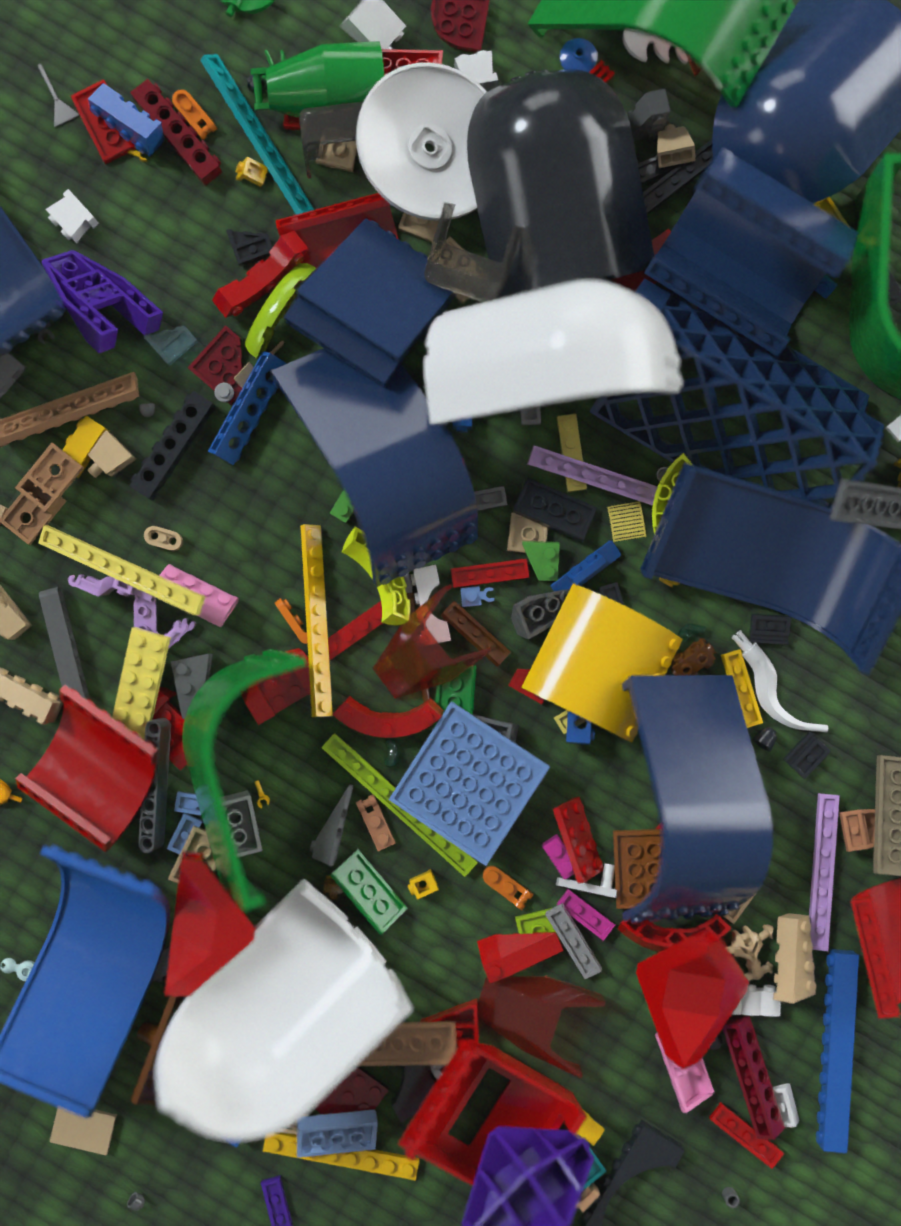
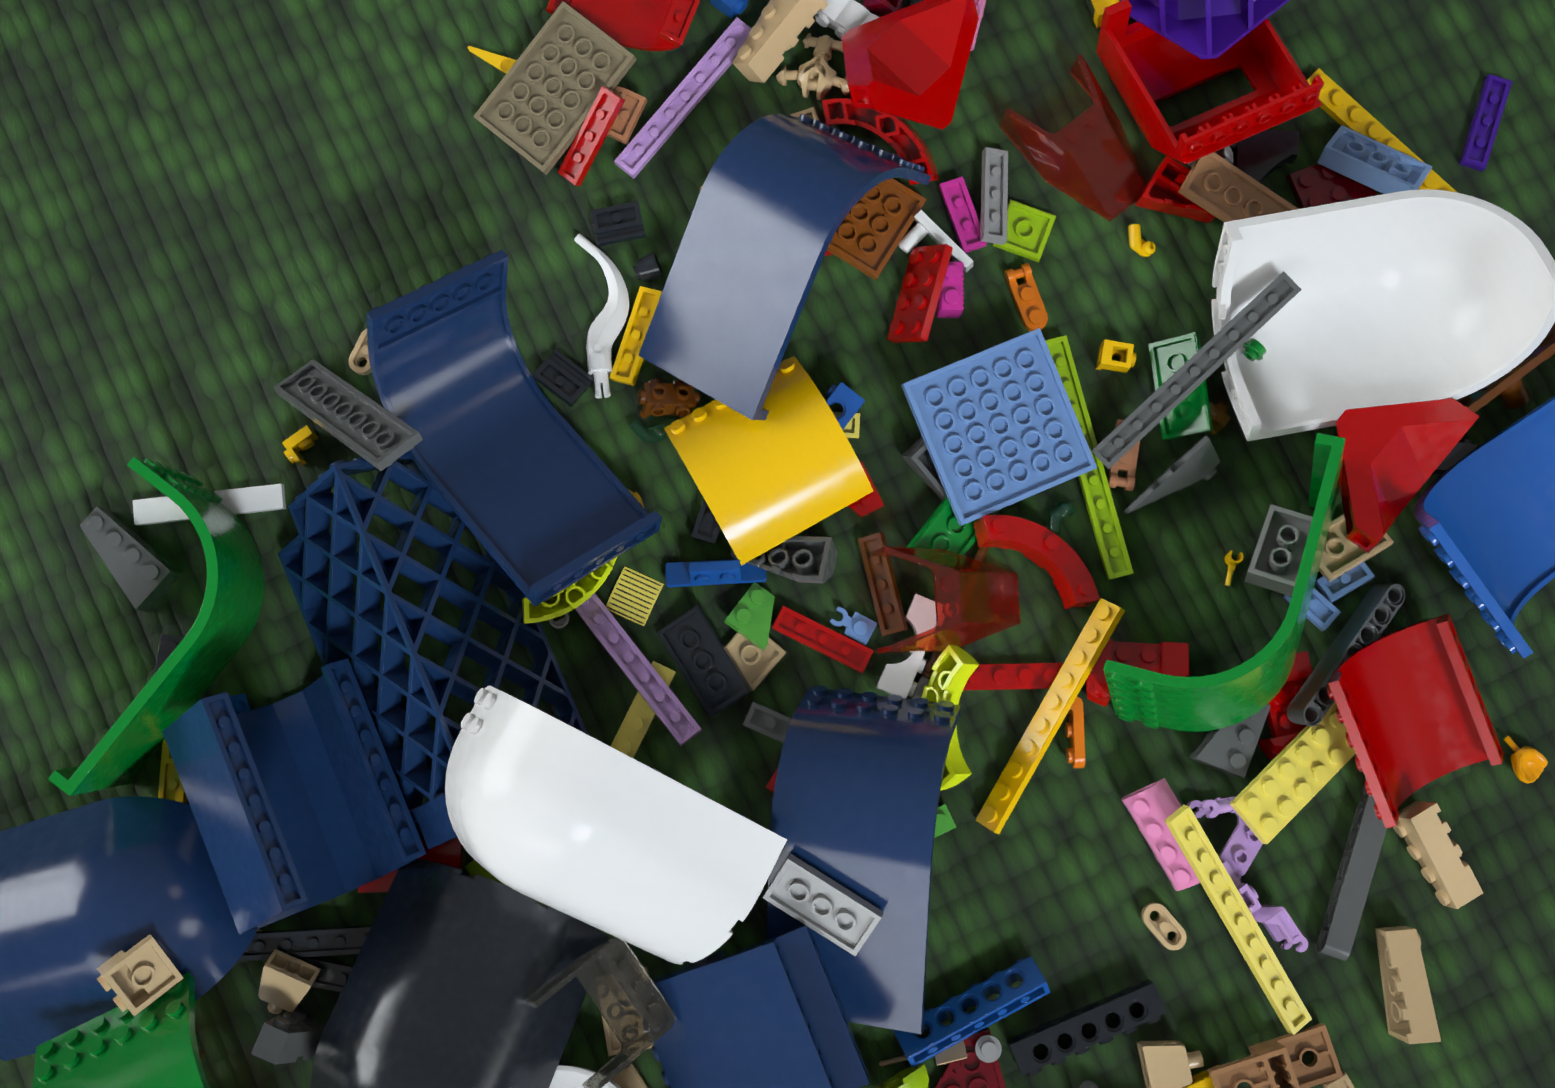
camera: 145 degrees left, 5 degrees down
red wedge [477,932,563,983] -> none
none -> tan plate [97,934,183,1016]
none -> red plate [558,86,625,186]
none -> light grey plate [763,853,884,956]
none -> dark grey plate [1091,271,1302,469]
none -> yellow arm [1128,224,1156,257]
none -> green plate [1242,338,1266,362]

